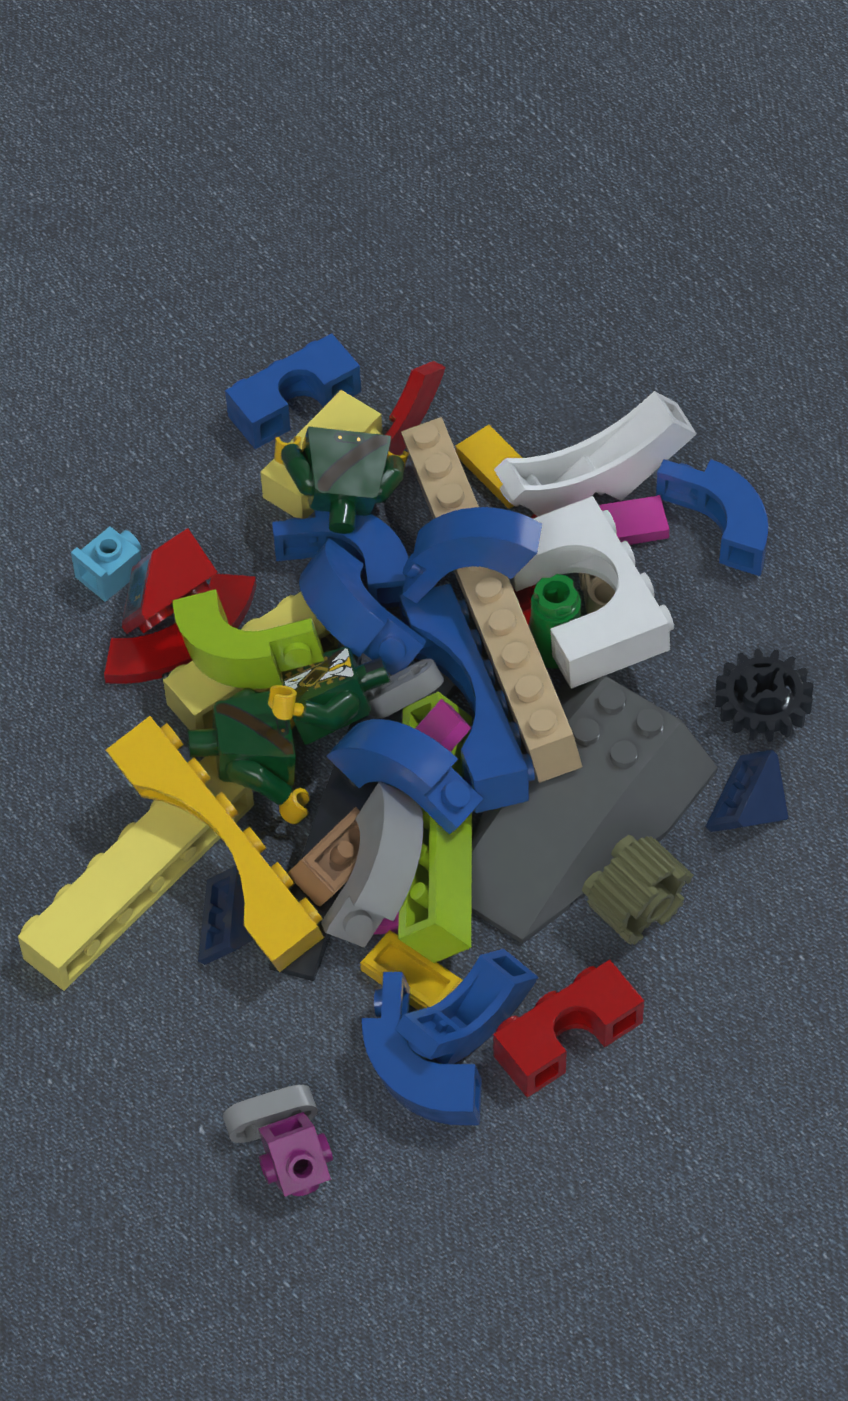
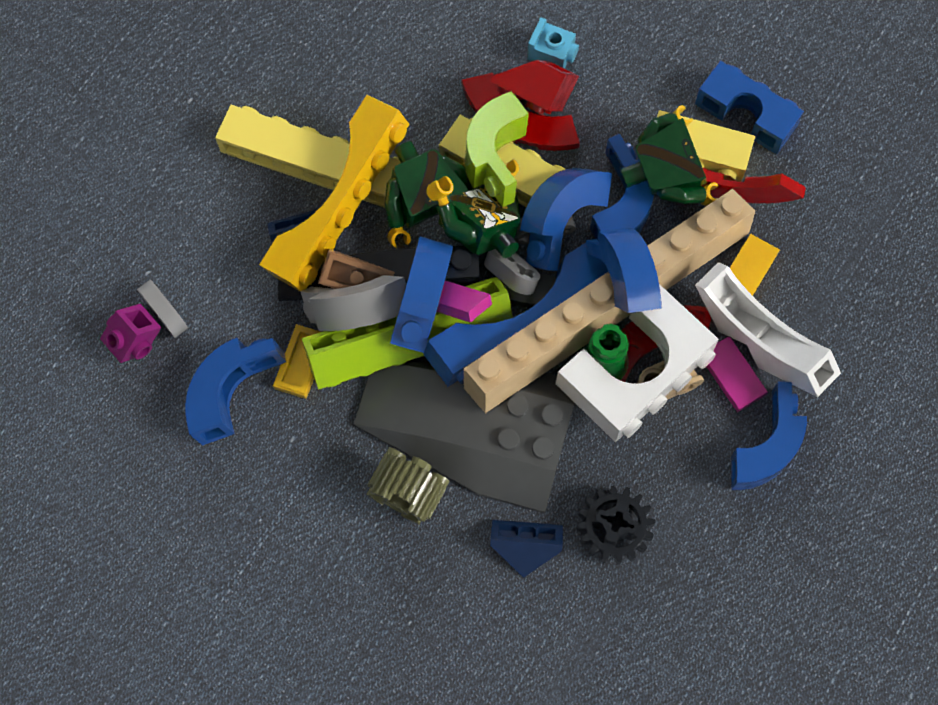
camera: 70 degrees right, 15 degrees up
blue arch [395,949,539,1064] -> none
red arch [493,959,644,1098] -> none

